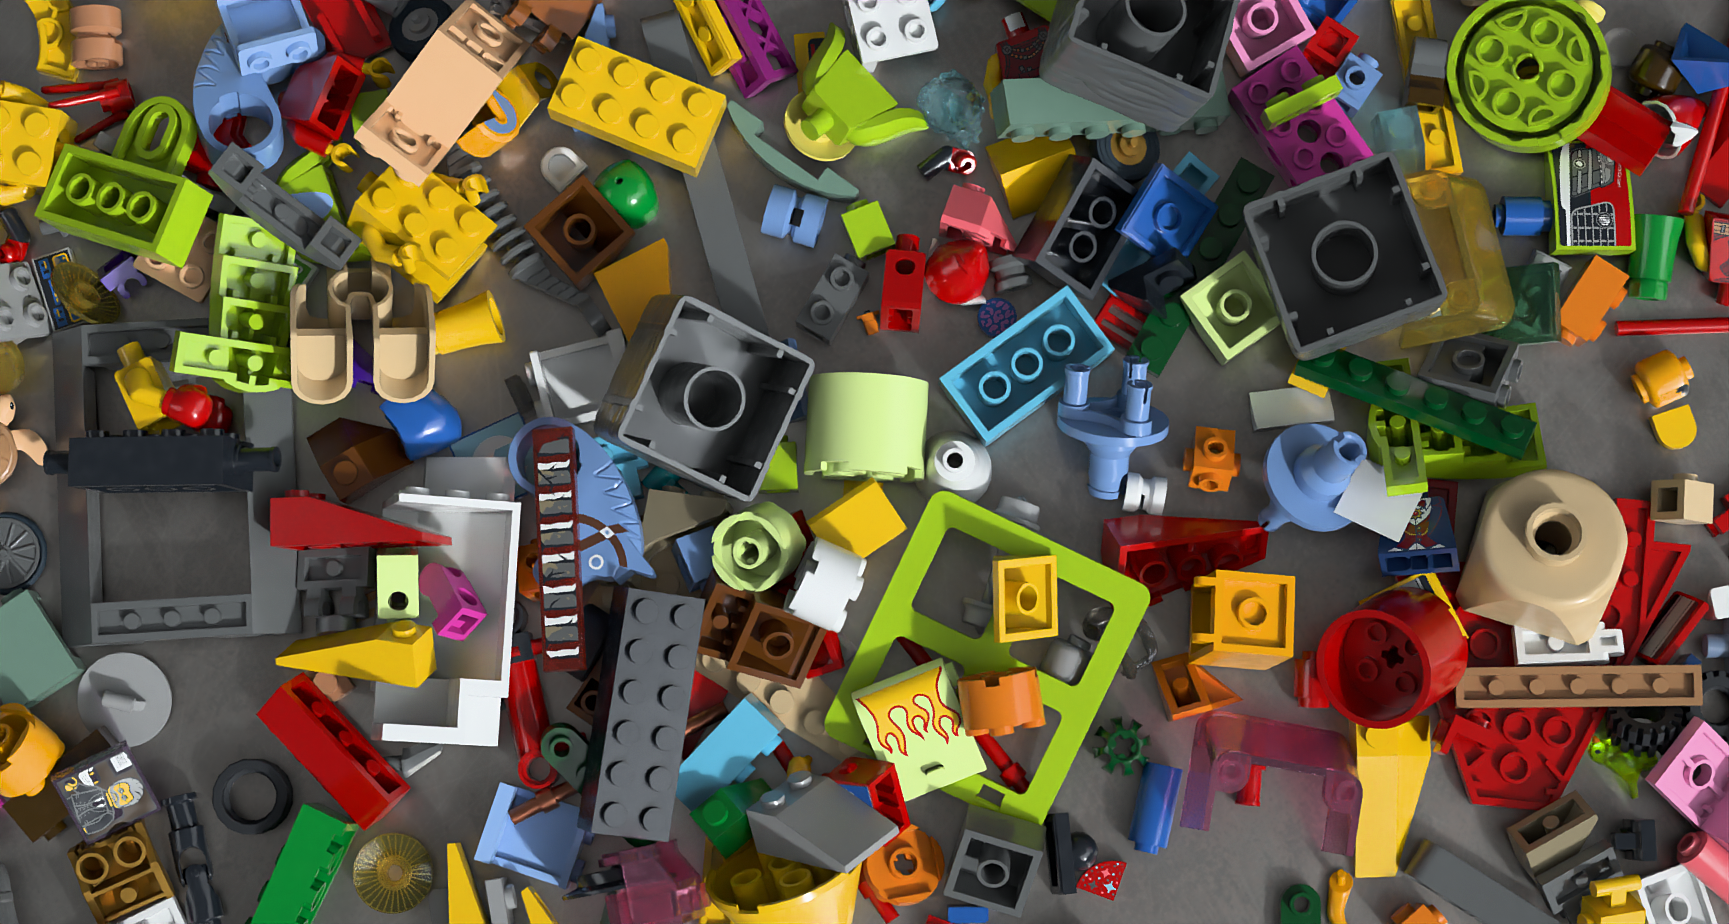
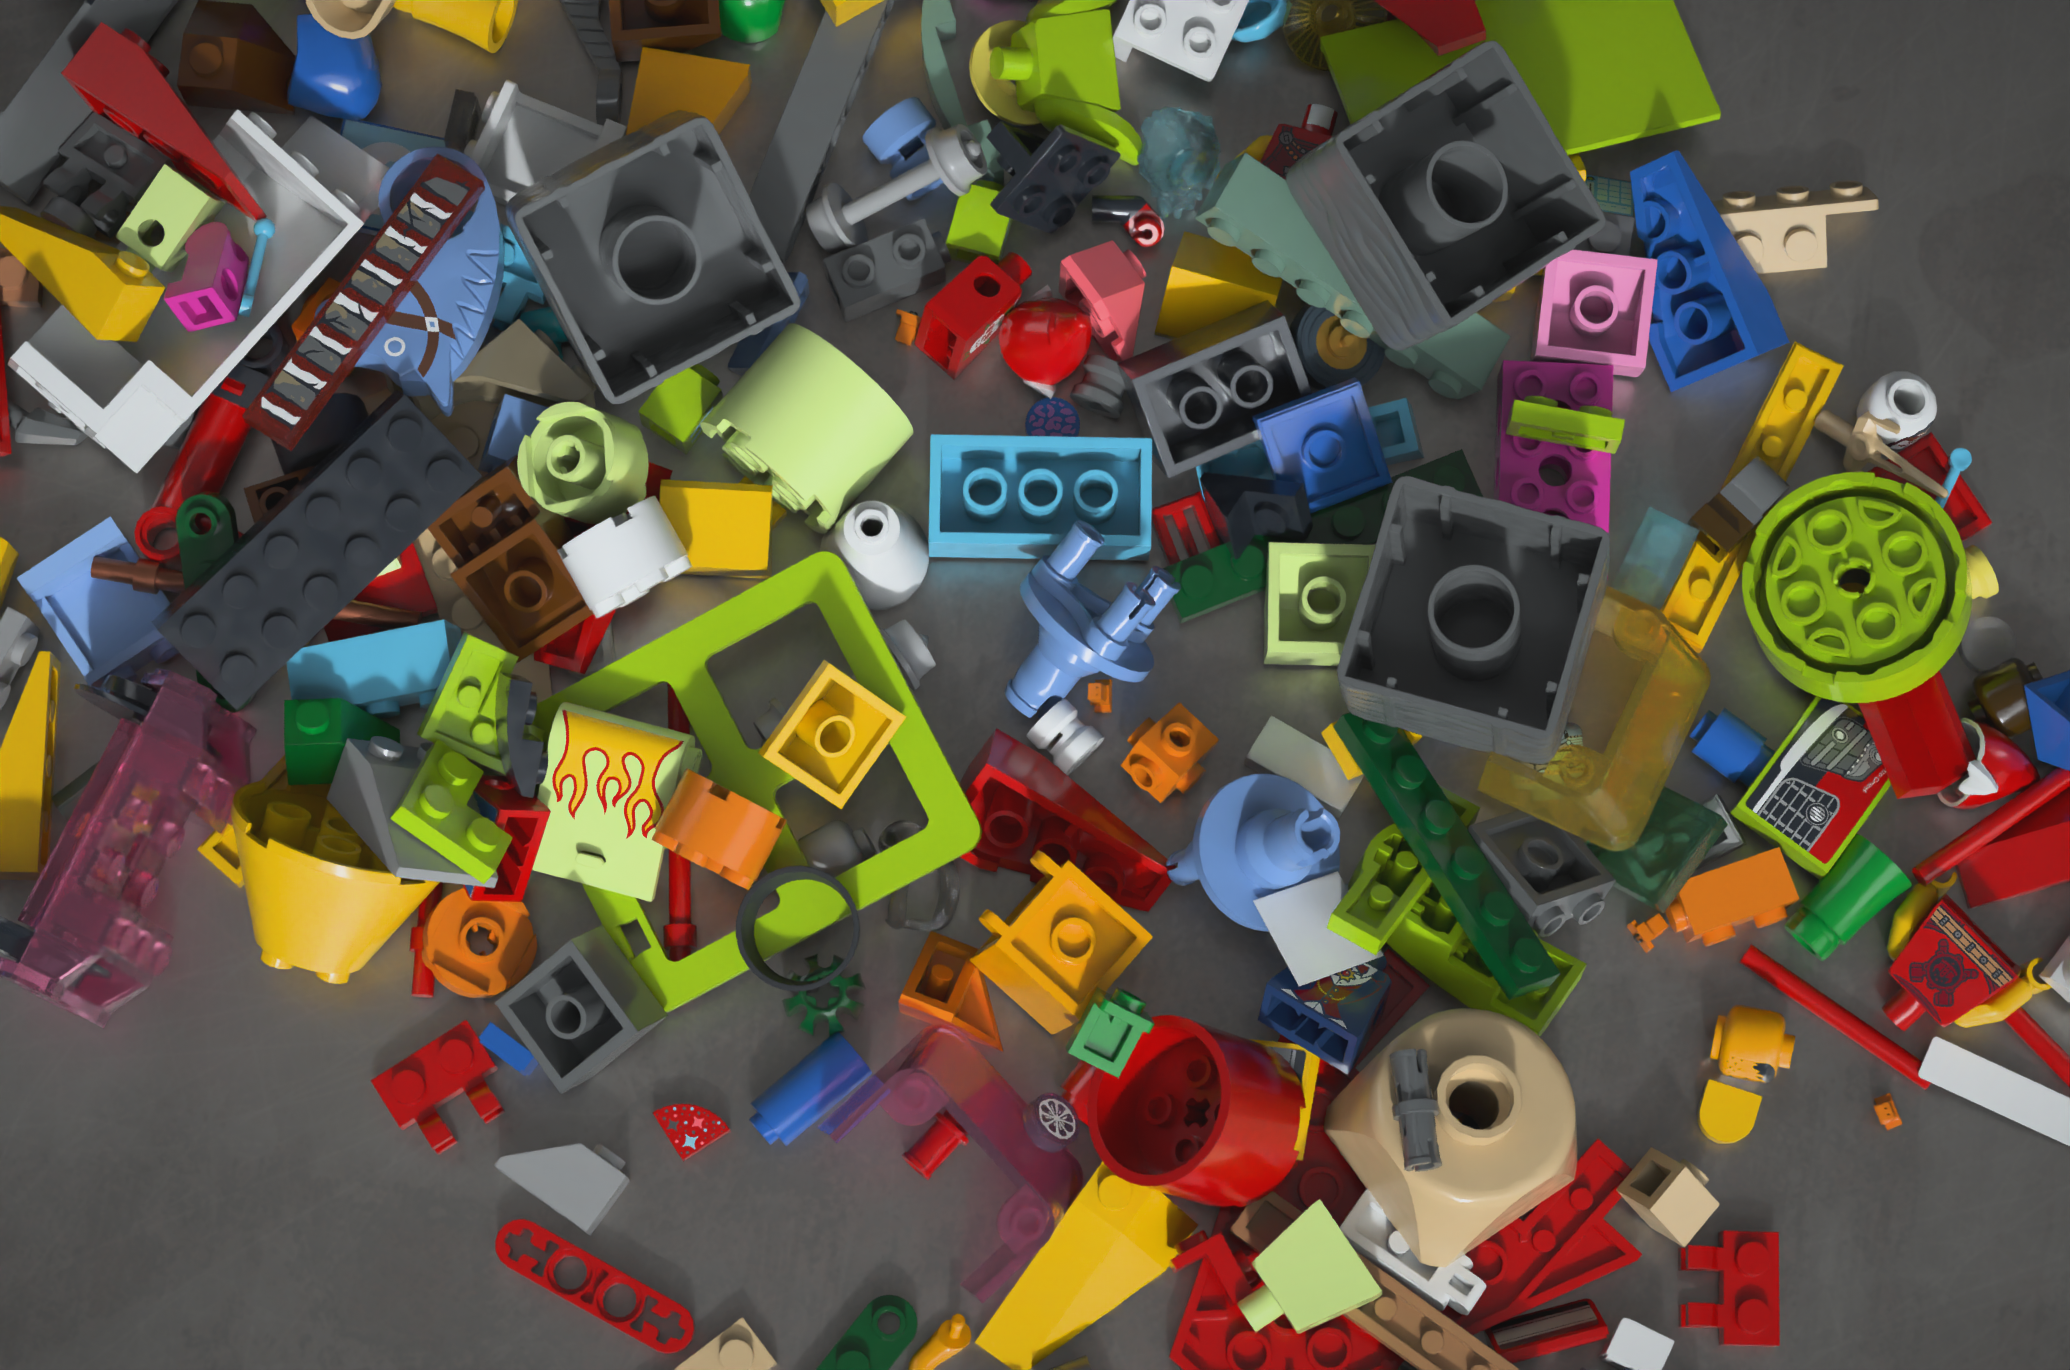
camera: 30 degrees right, 5 degrees down
black tile [1043,812,1099,895] -> none
red slope [1302,16,1359,79] -> none
medium blue brick [1334,52,1383,119] -> none
none -> medium azure hinge [238,218,275,317]
none -> lime plate [390,739,513,884]
none -> lime plate [417,632,545,775]
none -> black slope [495,672,548,798]
none -> black tyre [736,866,860,991]
none -> light grey piece [806,124,987,254]
none -> black bracket [986,121,1121,234]
none -> clear purple tile [1023,1093,1080,1153]
none -> bracket [1065,987,1155,1078]
none -> orange piece [1088,679,1112,713]
none -> yellowish green torso [1236,1199,1382,1334]
none -> dark grey pin [1389,1049,1442,1172]
none -> orange piece [1627,913,1669,953]

